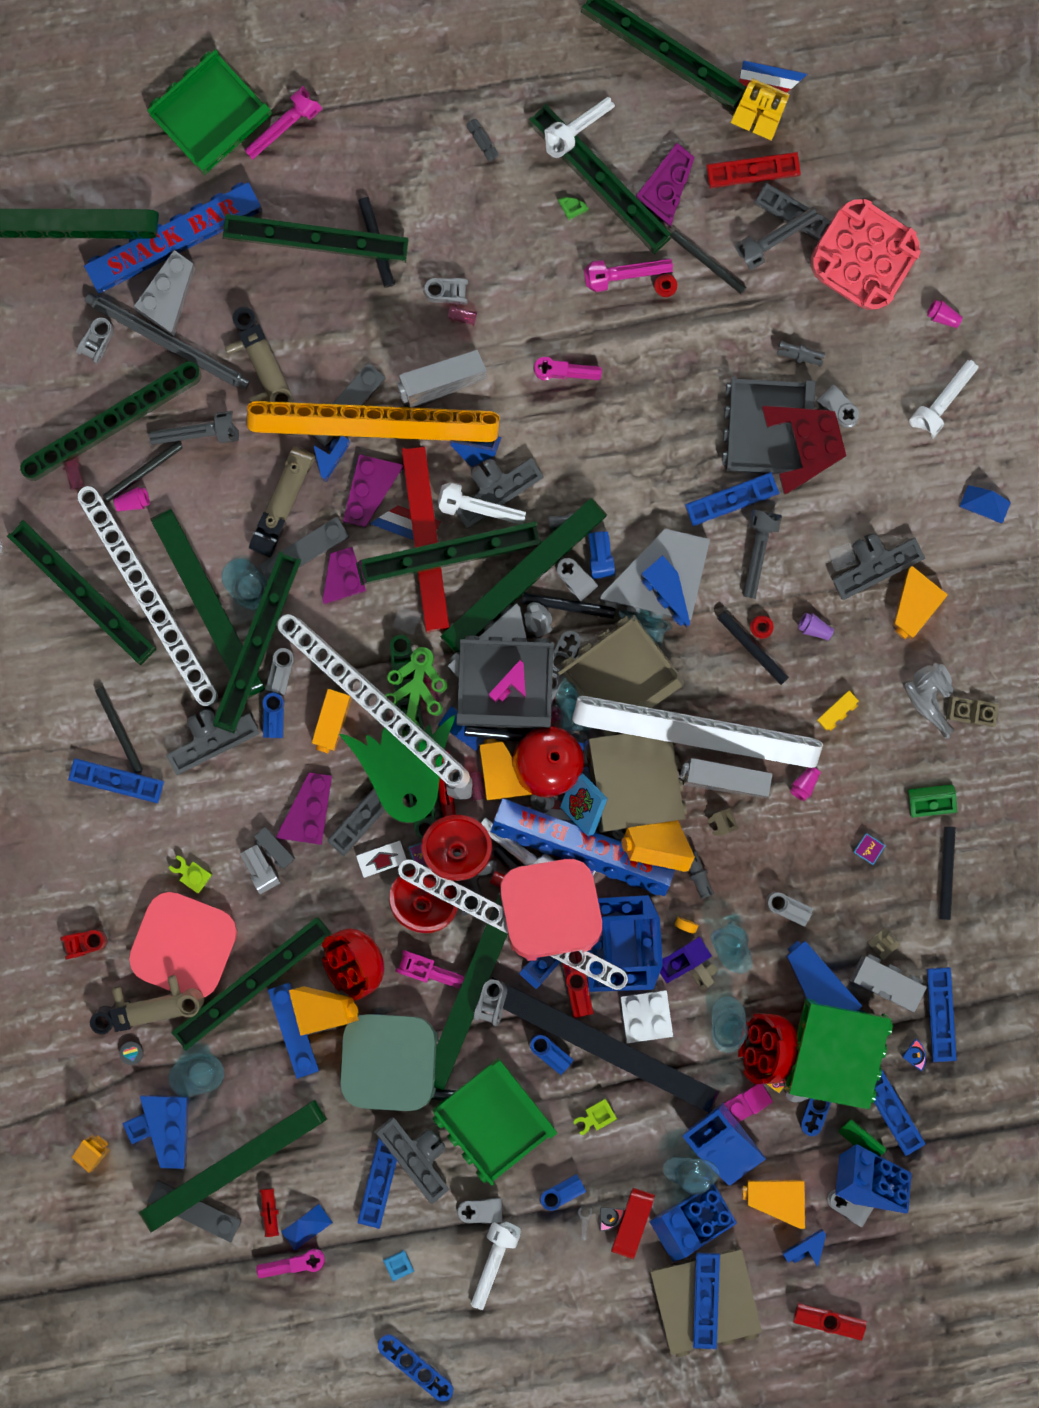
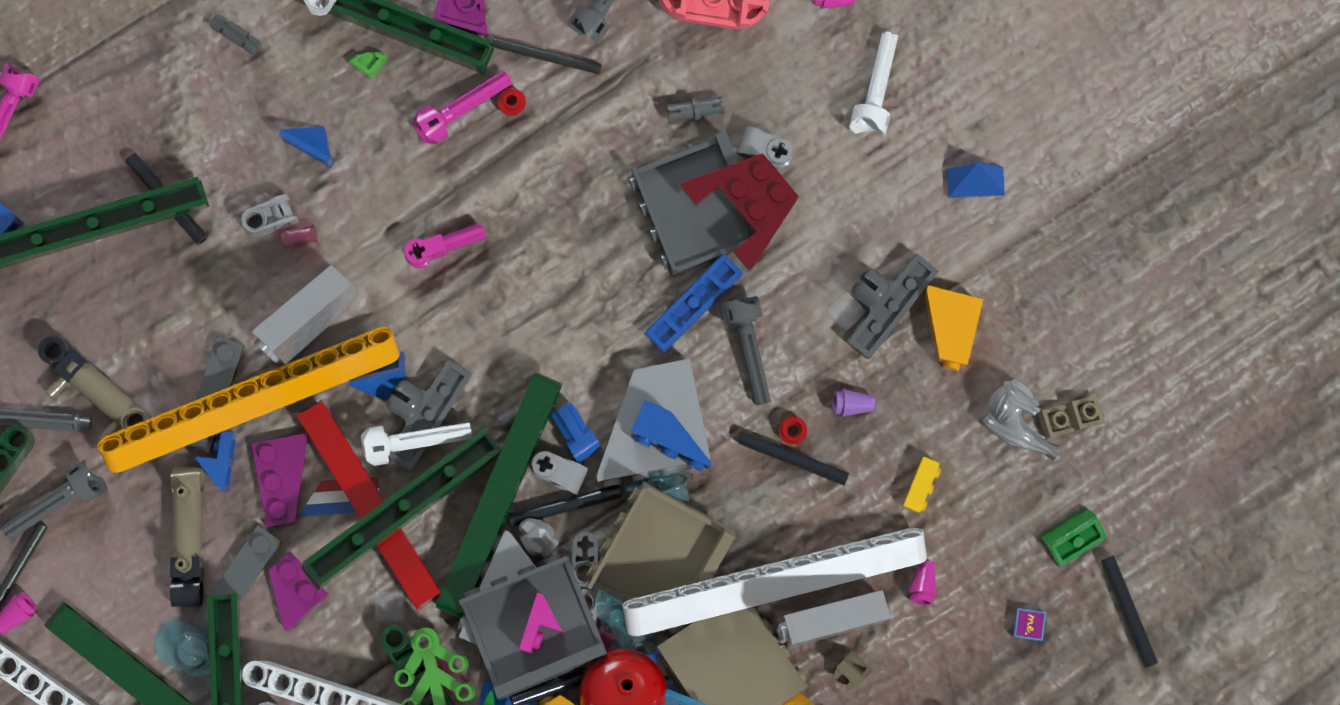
camera: 25 degrees left, 5 degrees down
none -> blue slope [279,126,333,168]

